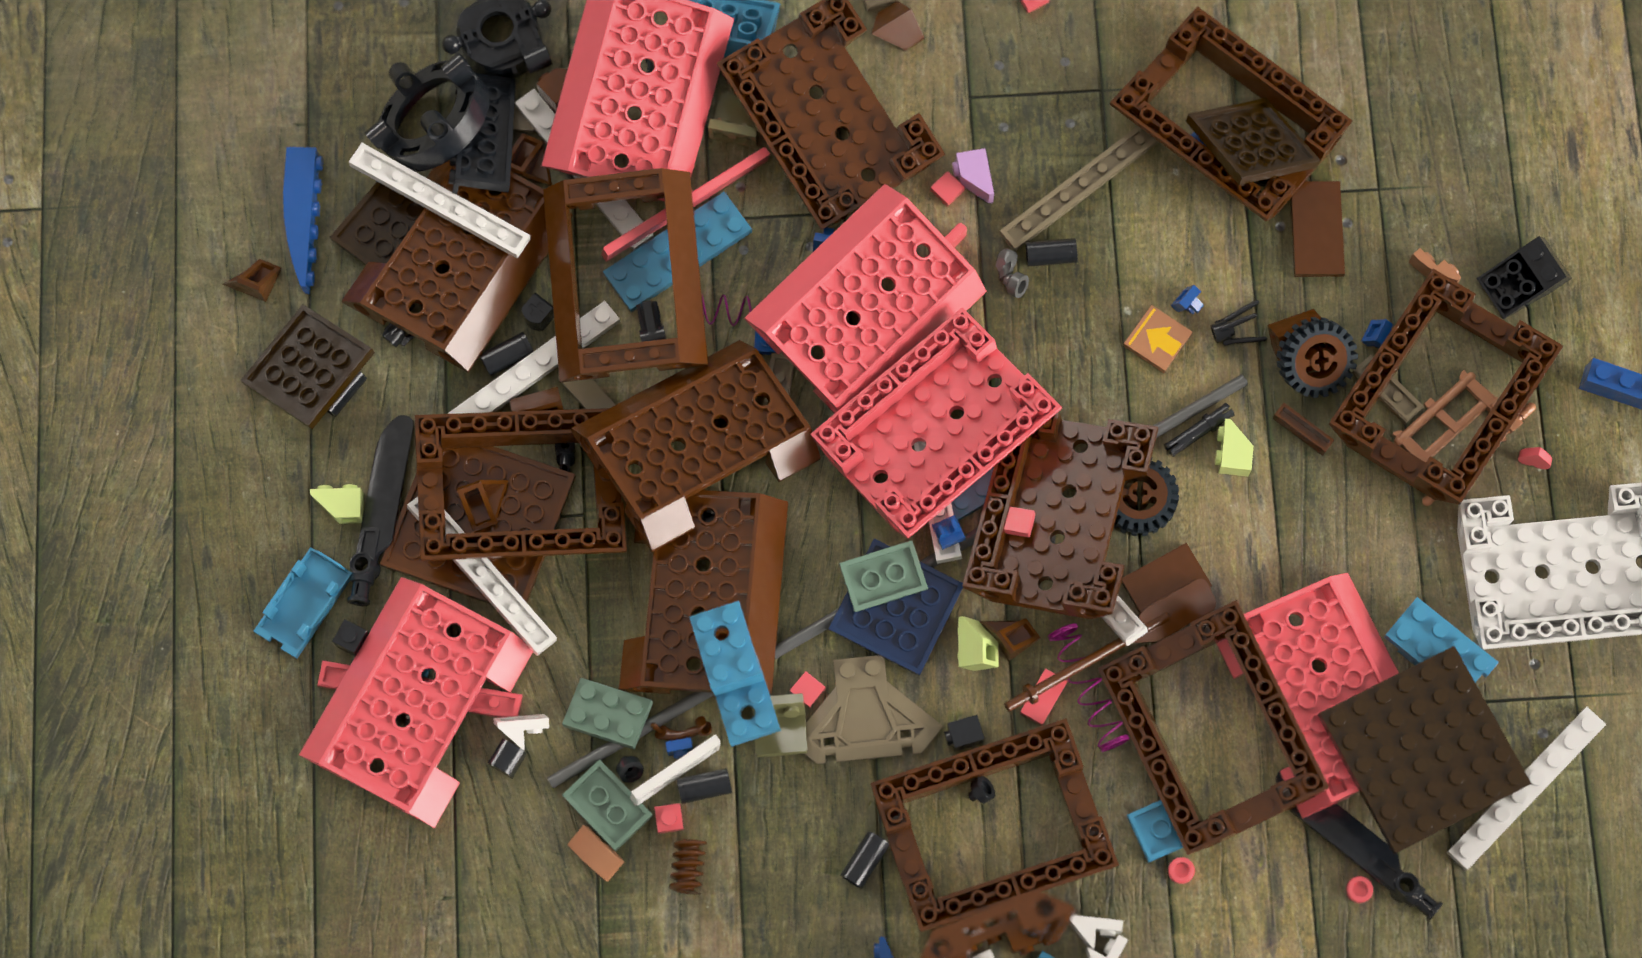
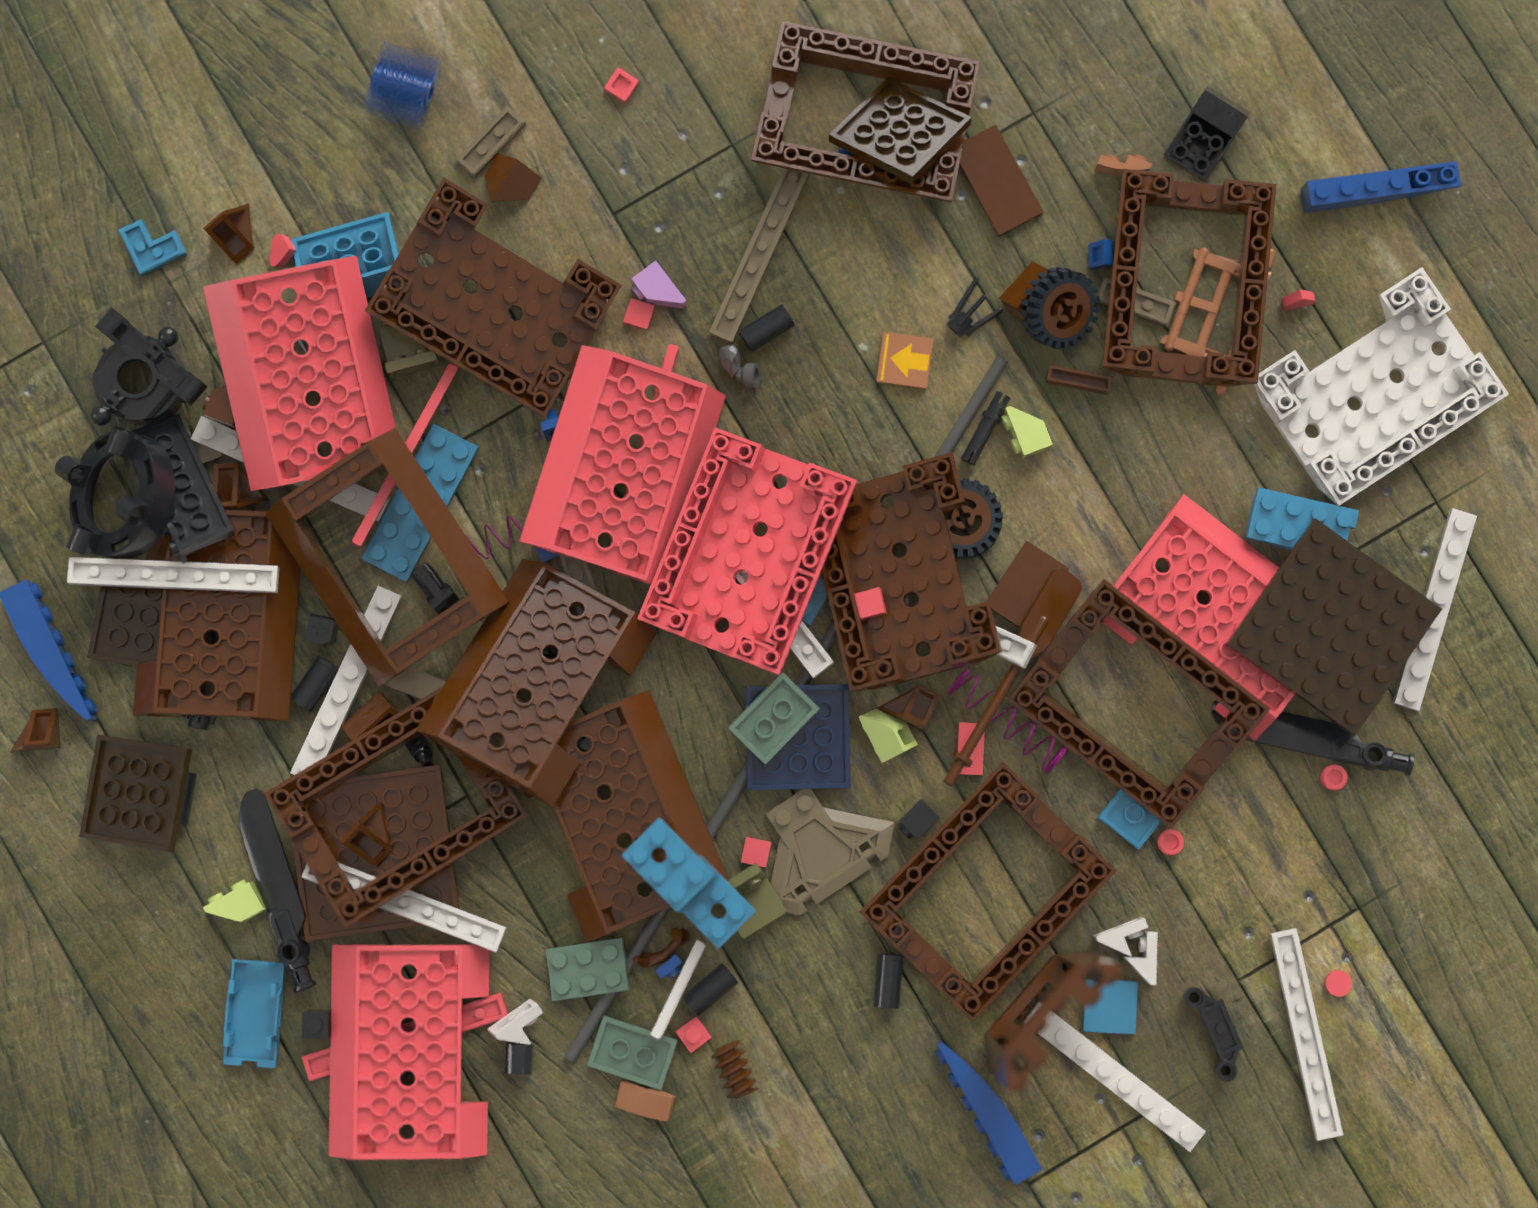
camera: 30 degrees left, 10 degrees up
black tile [616,756,644,783] -> none
blue tile [932,515,966,550] -> none
black tile [968,776,995,804] -> none
blue tile [1170,285,1204,315] -> none

